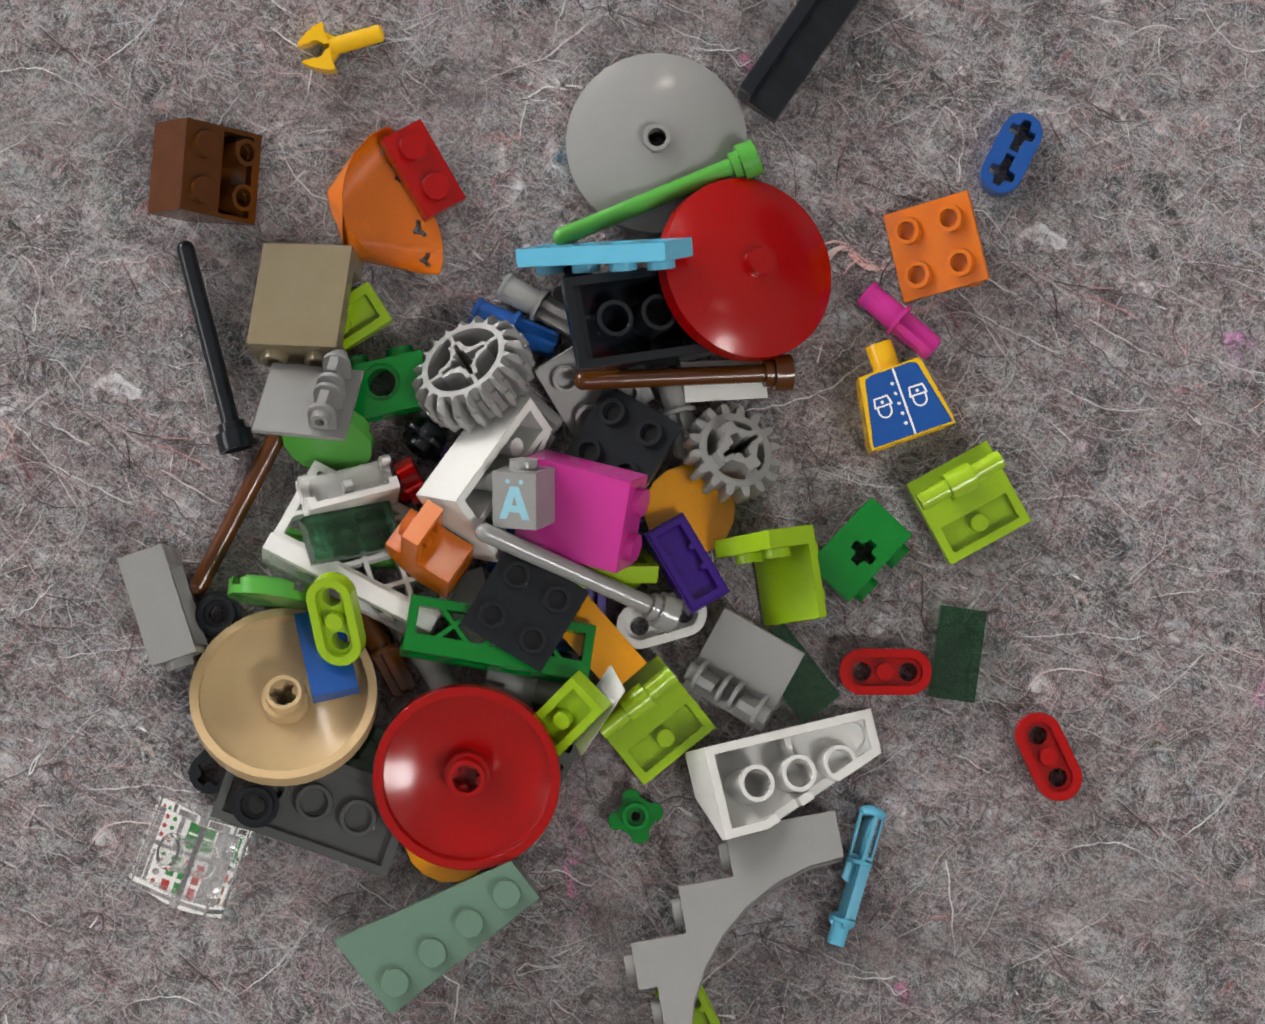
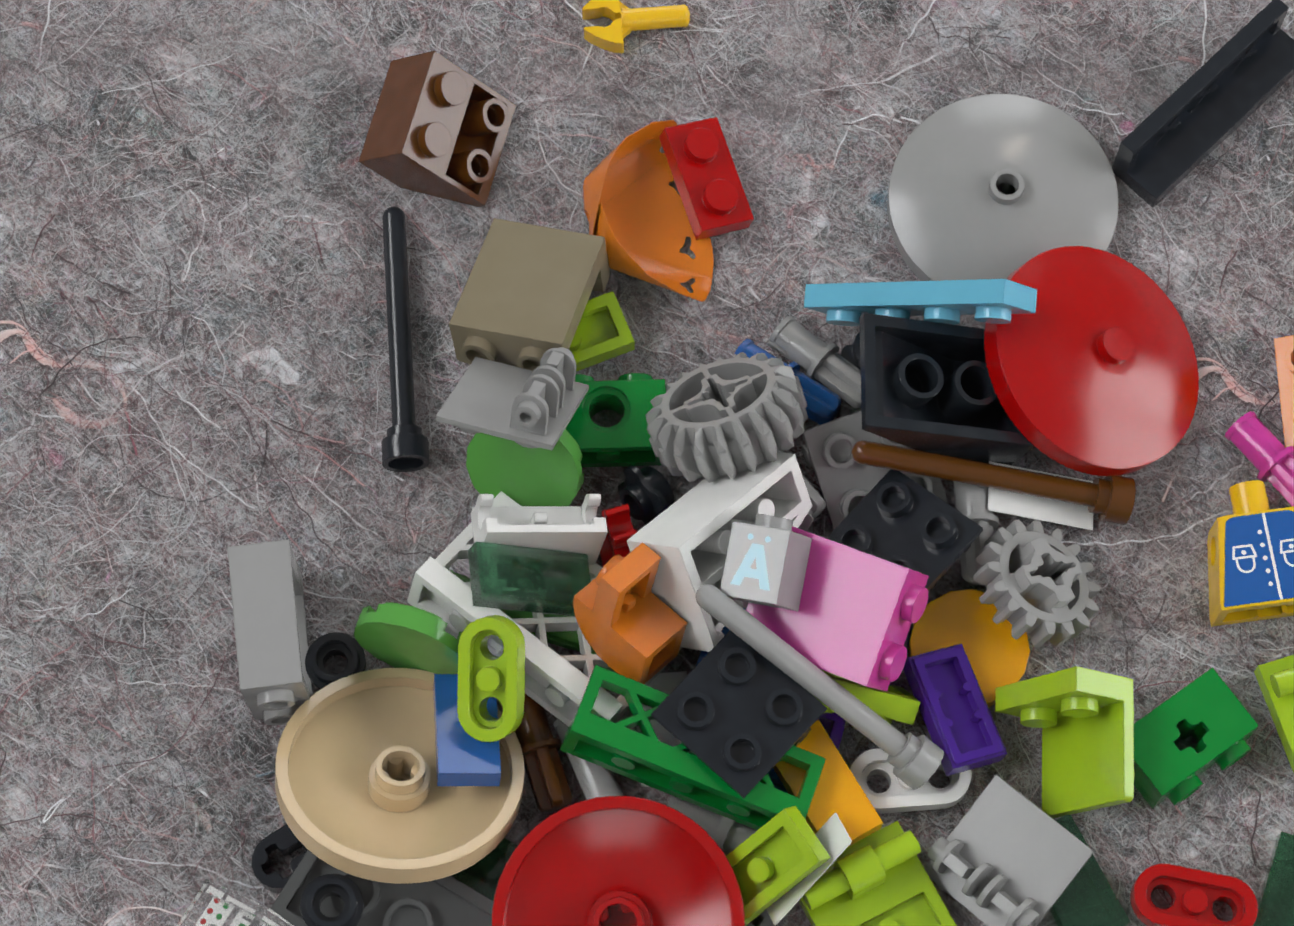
camera: 10 degrees right, 15 degrees down
reddish brown piece [190,434,283,595] -> none
bright green piece [553,139,764,245] -> none

